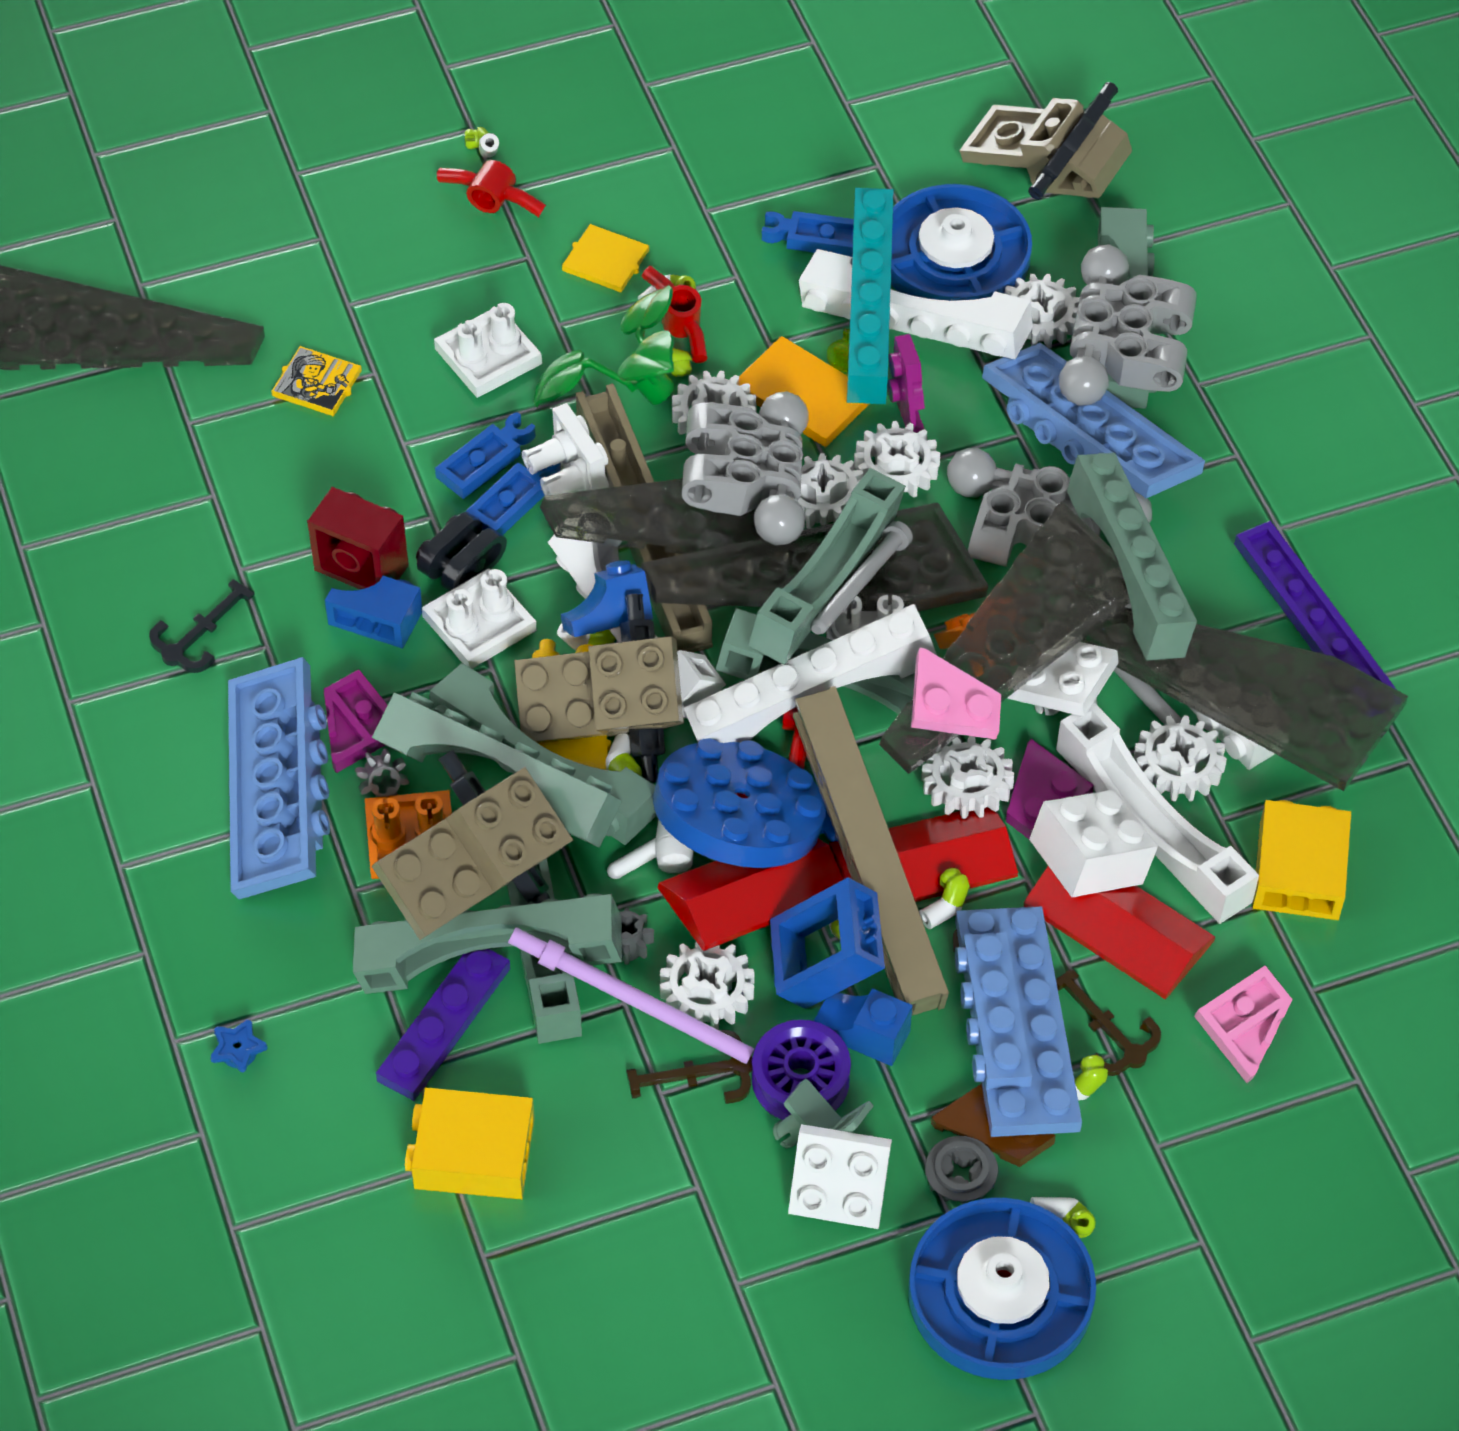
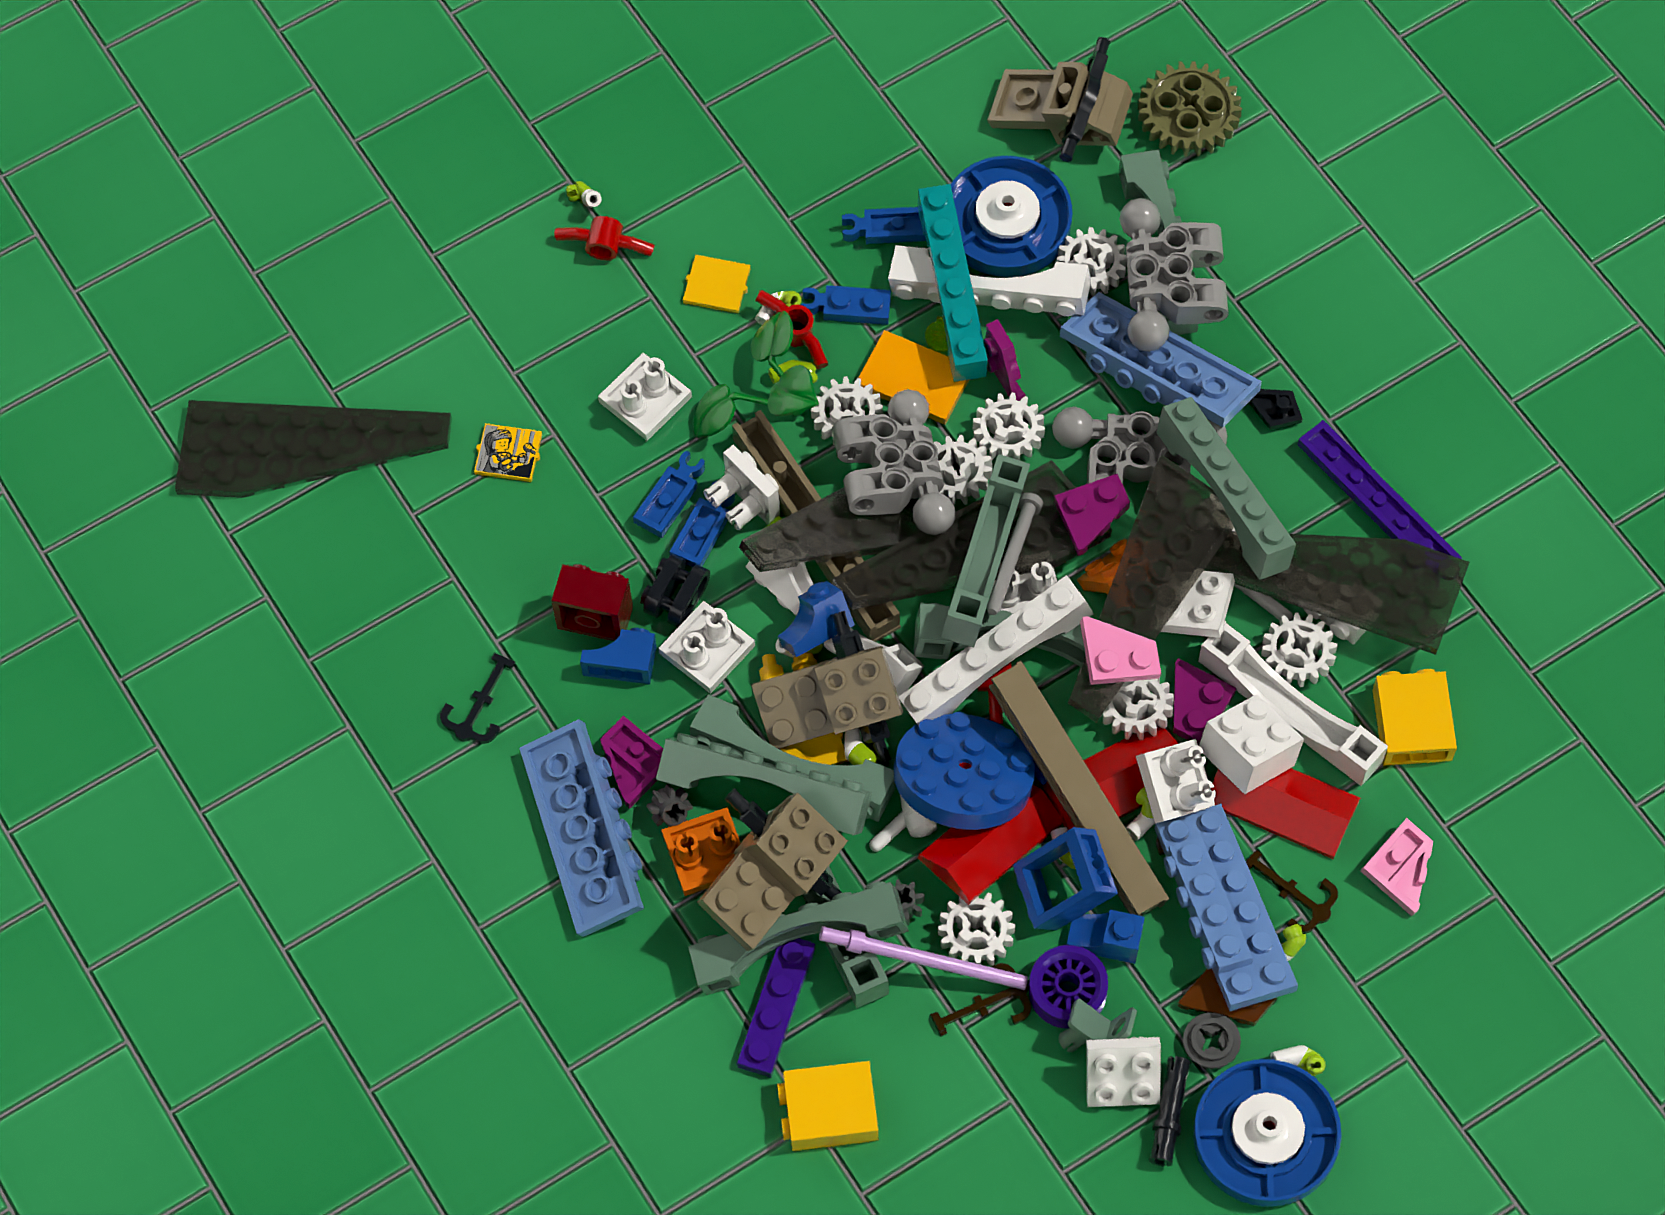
camera: 10 degrees left, 10 degrees up
blue plate [210,1020,268,1072] -> none
none -> blue plate [801,285,891,325]
none -> magenta wing [1054,473,1130,556]
none -> white plate [1136,739,1216,824]
none -> olive gear [1138,61,1242,157]
none -> black pin [1149,1056,1191,1167]
none -> black piece [1249,389,1303,430]

